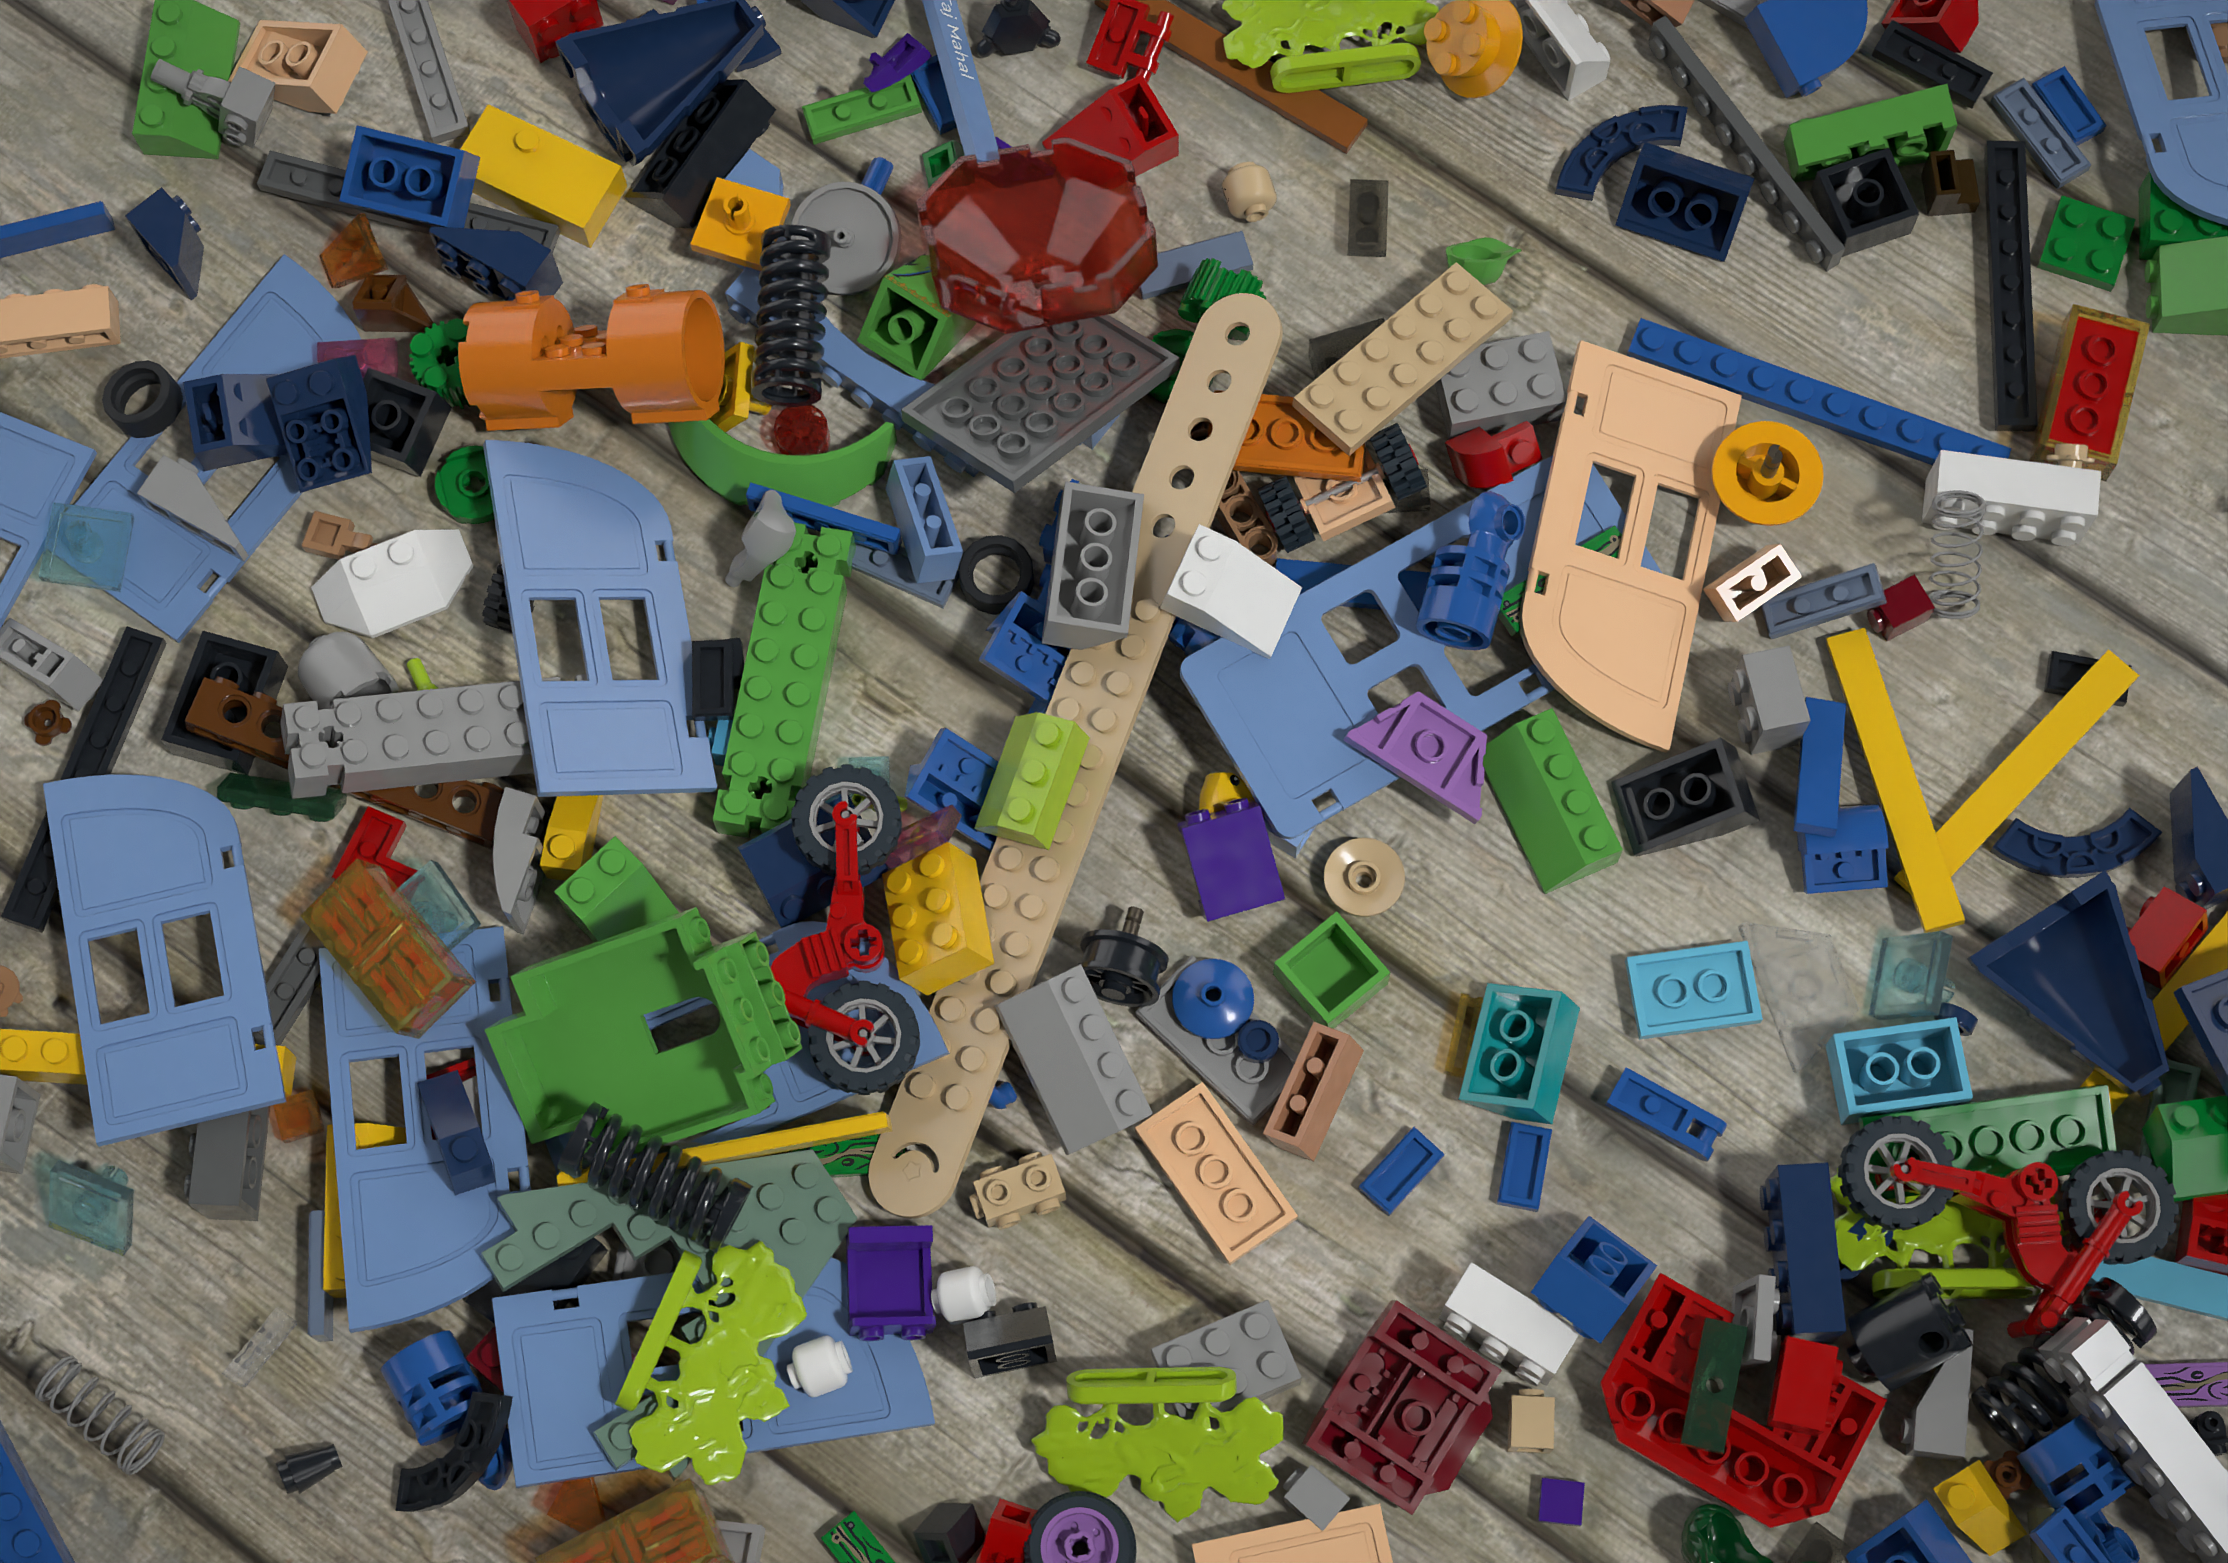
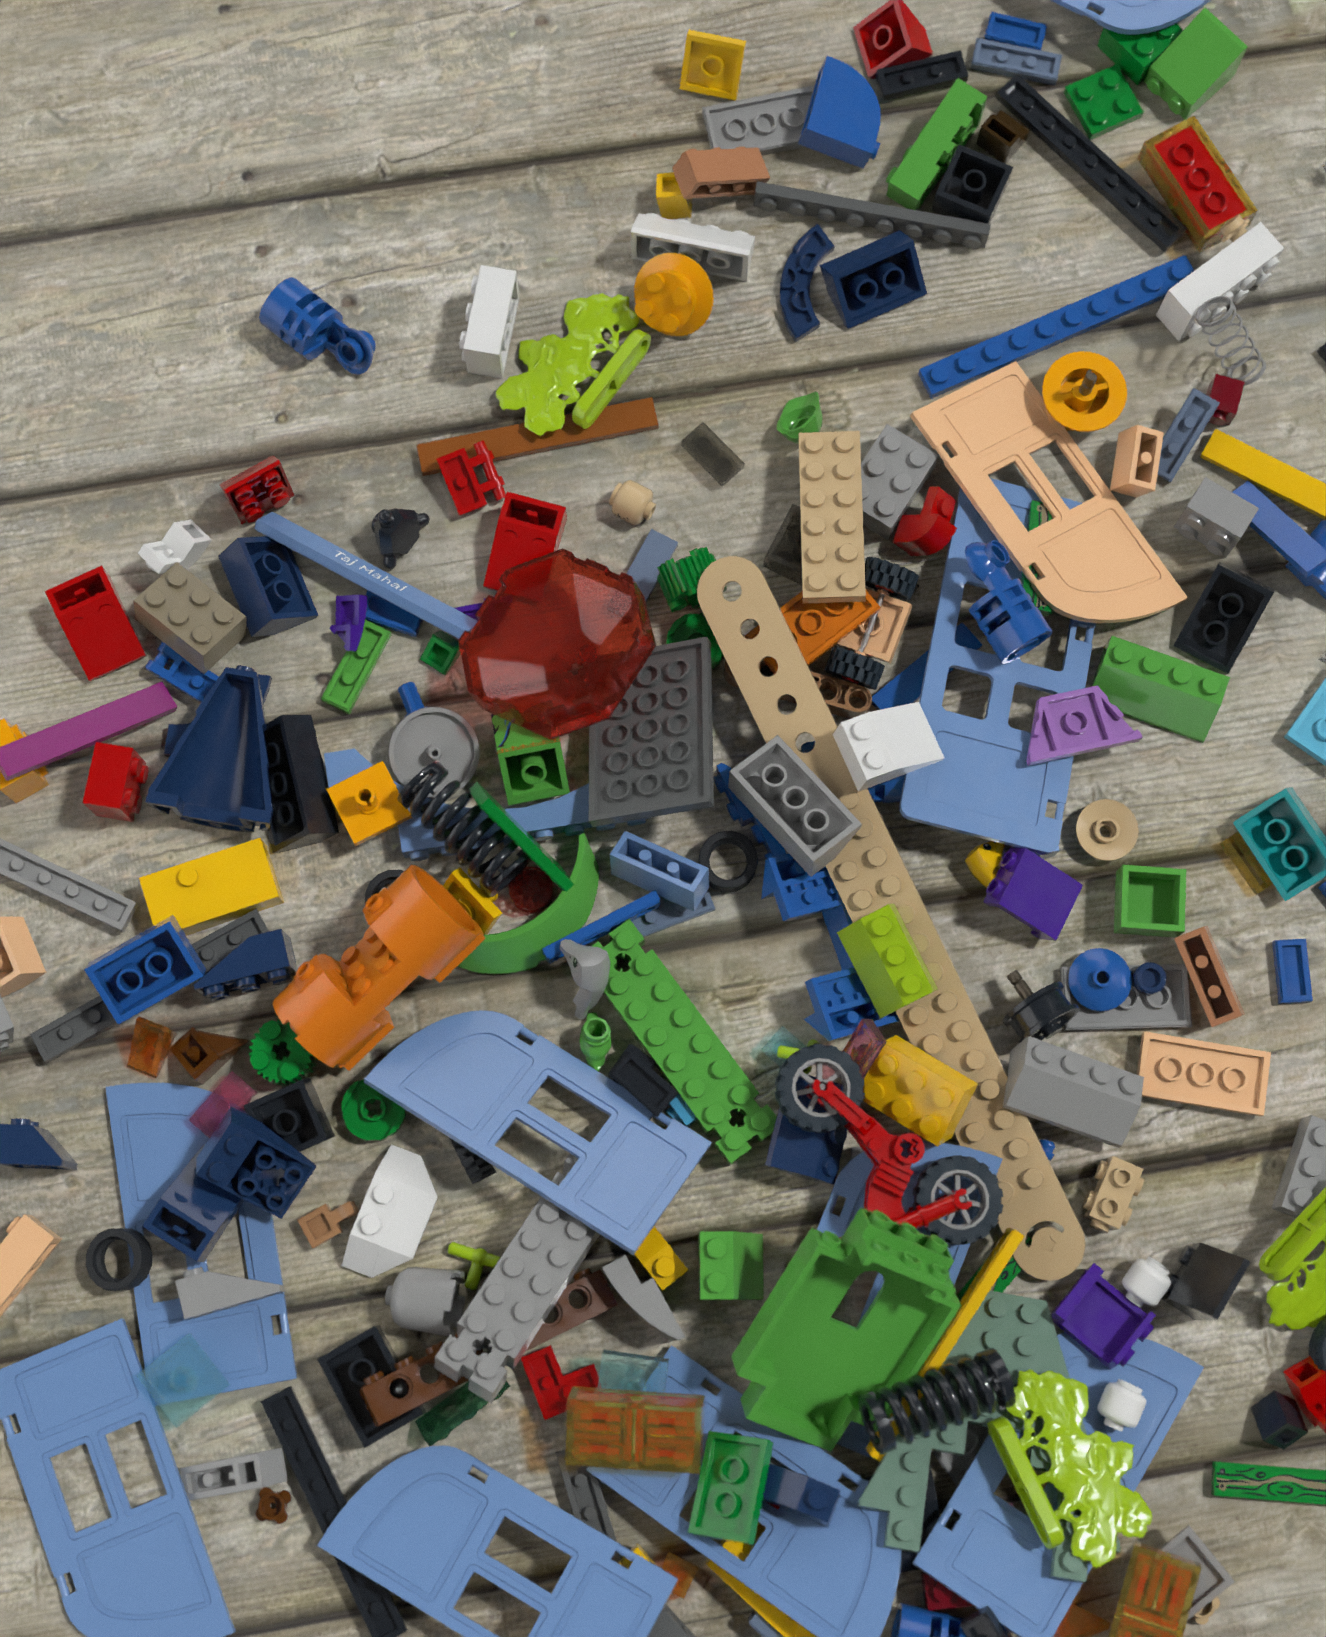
camera: 50 degrees left, 5 degrees up
none -> green tile [469,782,575,892]
none -> bright green animal [580,1012,611,1072]
none -> green plate [688,1431,774,1545]

